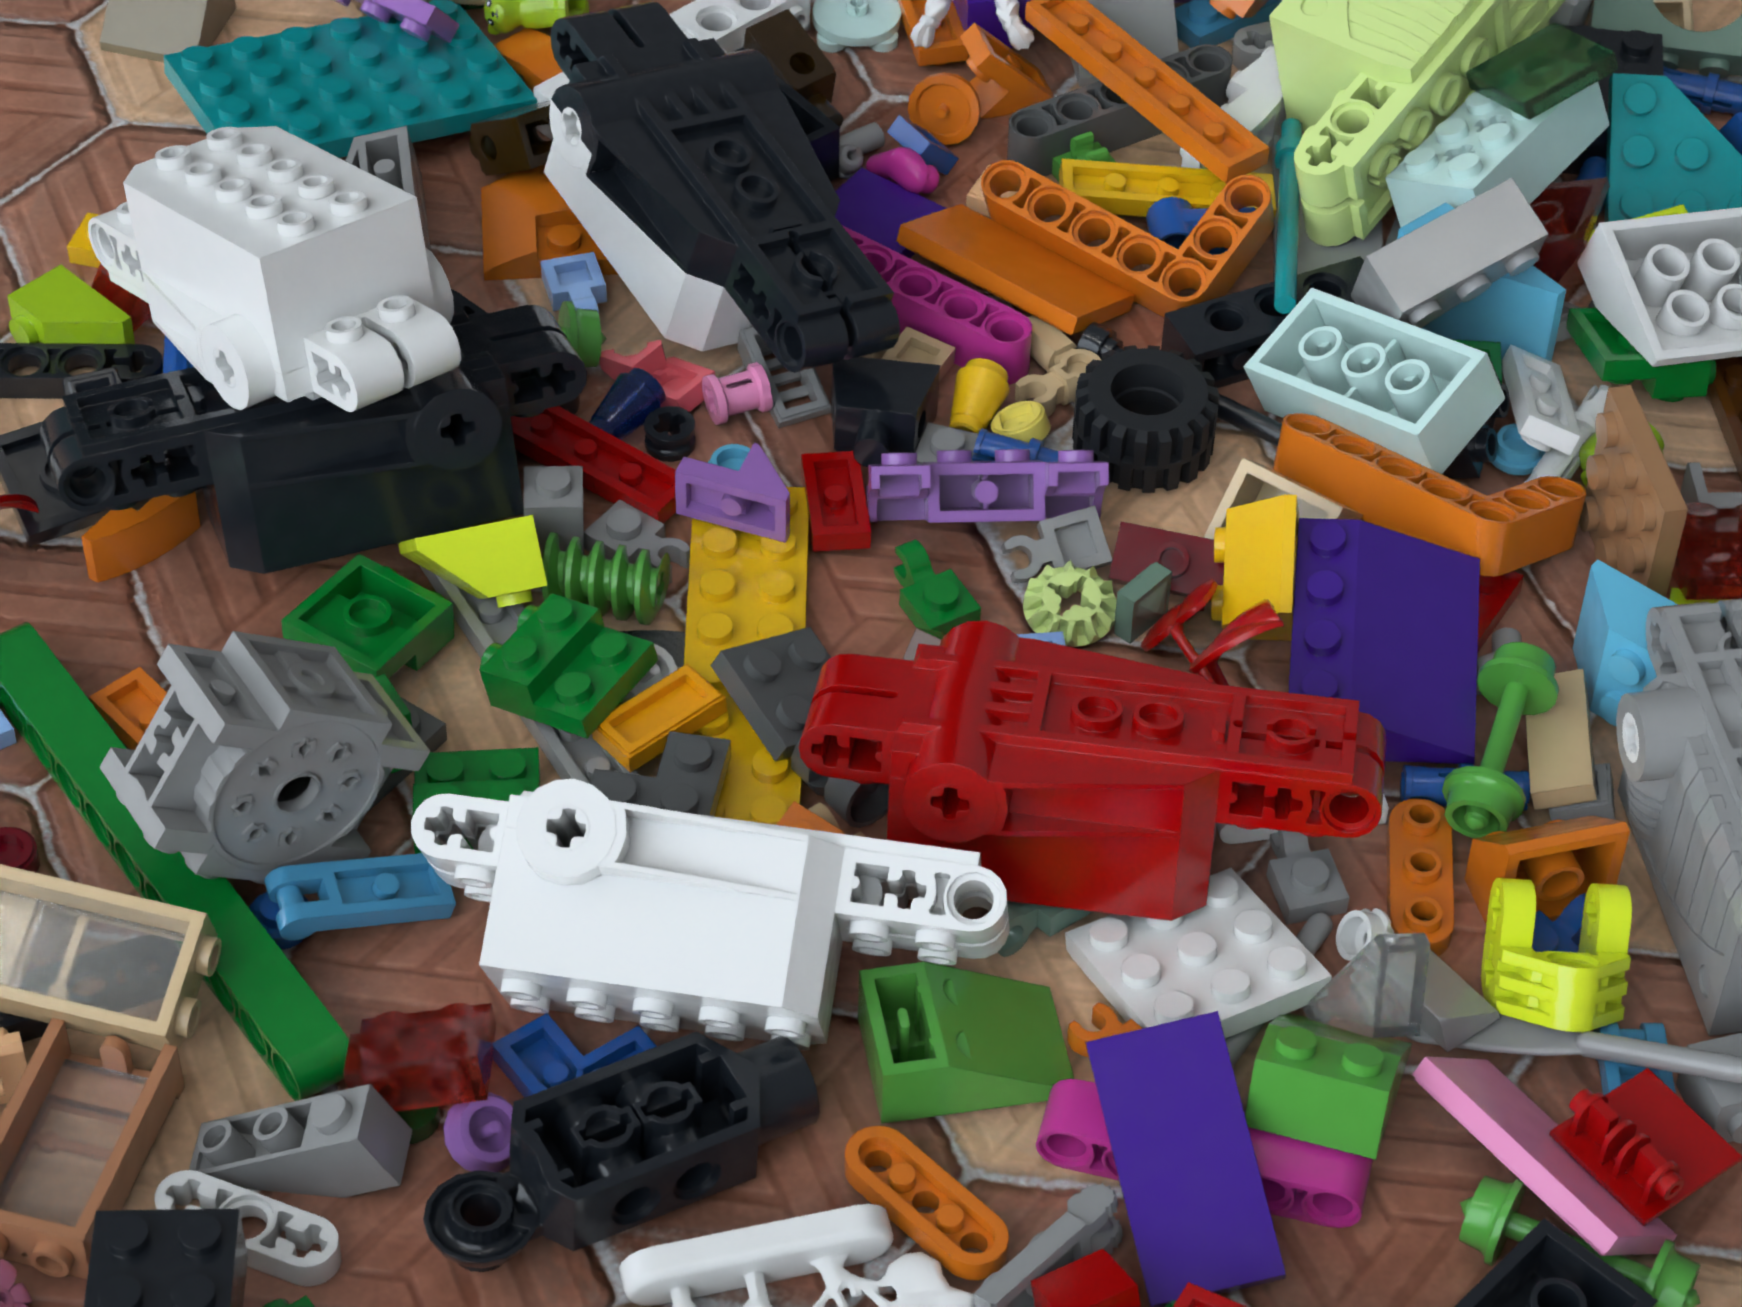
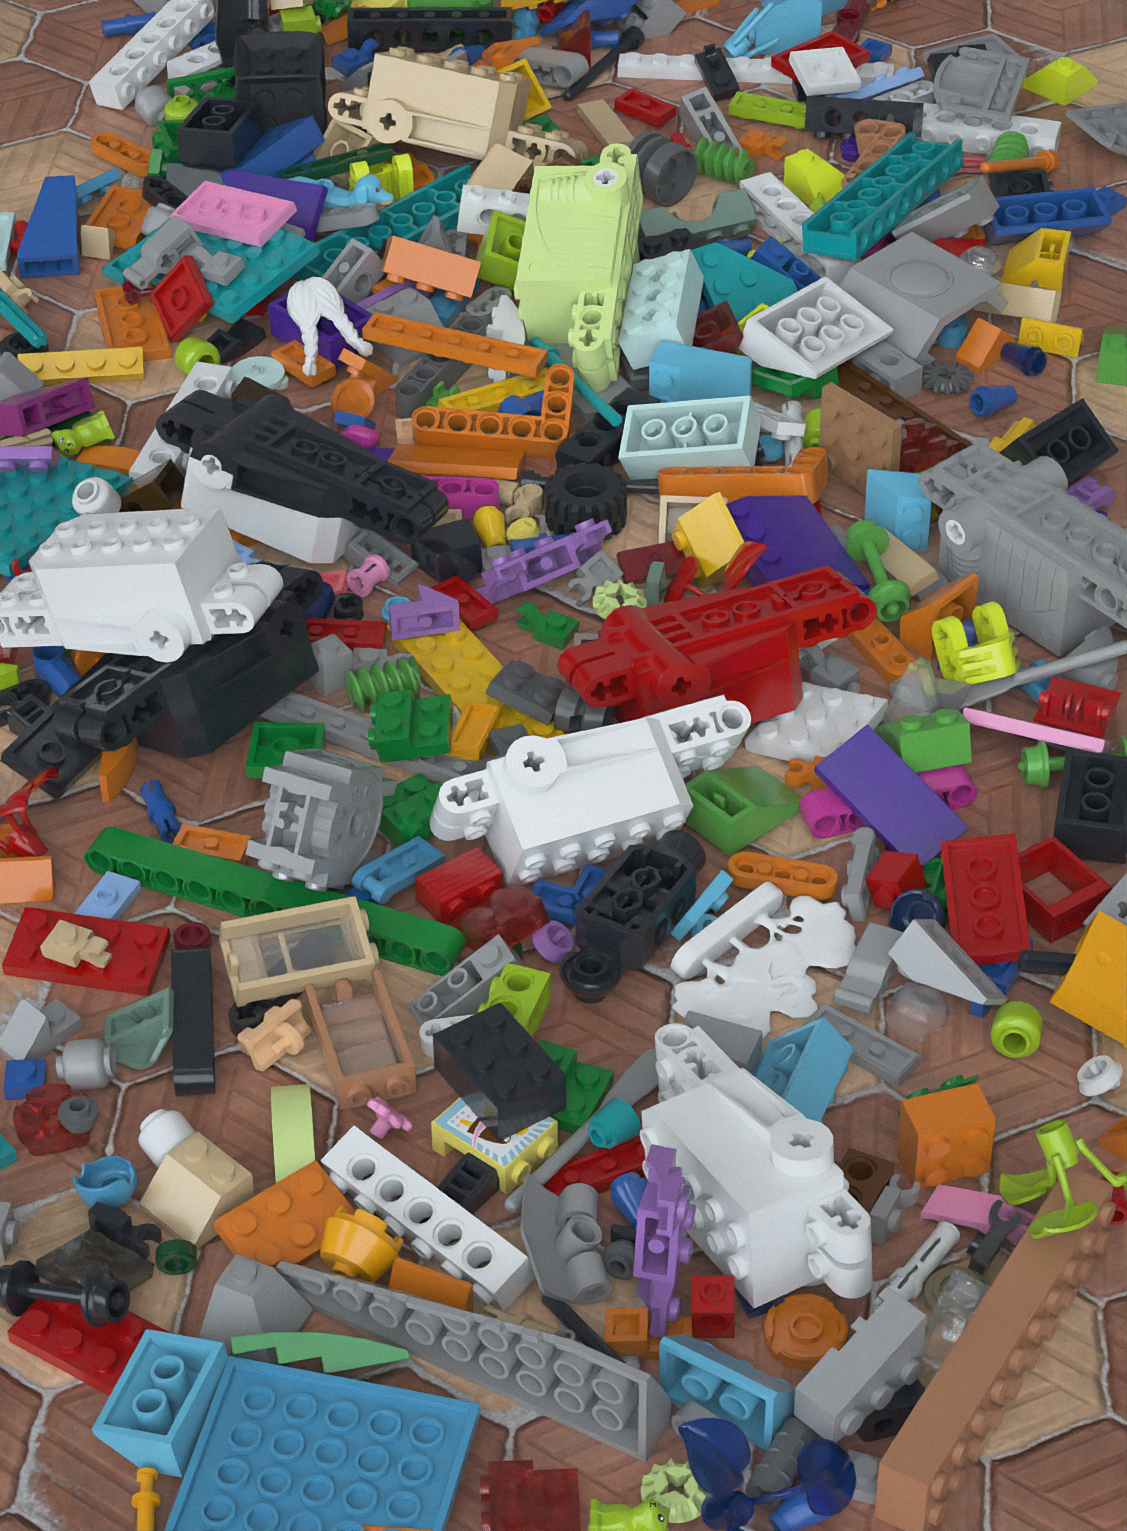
camera: 30 degrees left, 5 degrees down
neon yellow slope [398,515,547,608] -> none
white plate [1336,908,1395,971] -> none
light grey wedge [1350,178,1548,328] -> none
clear green tile [1465,23,1619,120] -> none
none -> white head [72,477,121,516]
none -> blue pin [140,780,181,843]
none -> red brick [415,847,502,924]
none -> lime brick [477,963,551,1038]
none -> medium azure plate [670,870,734,942]

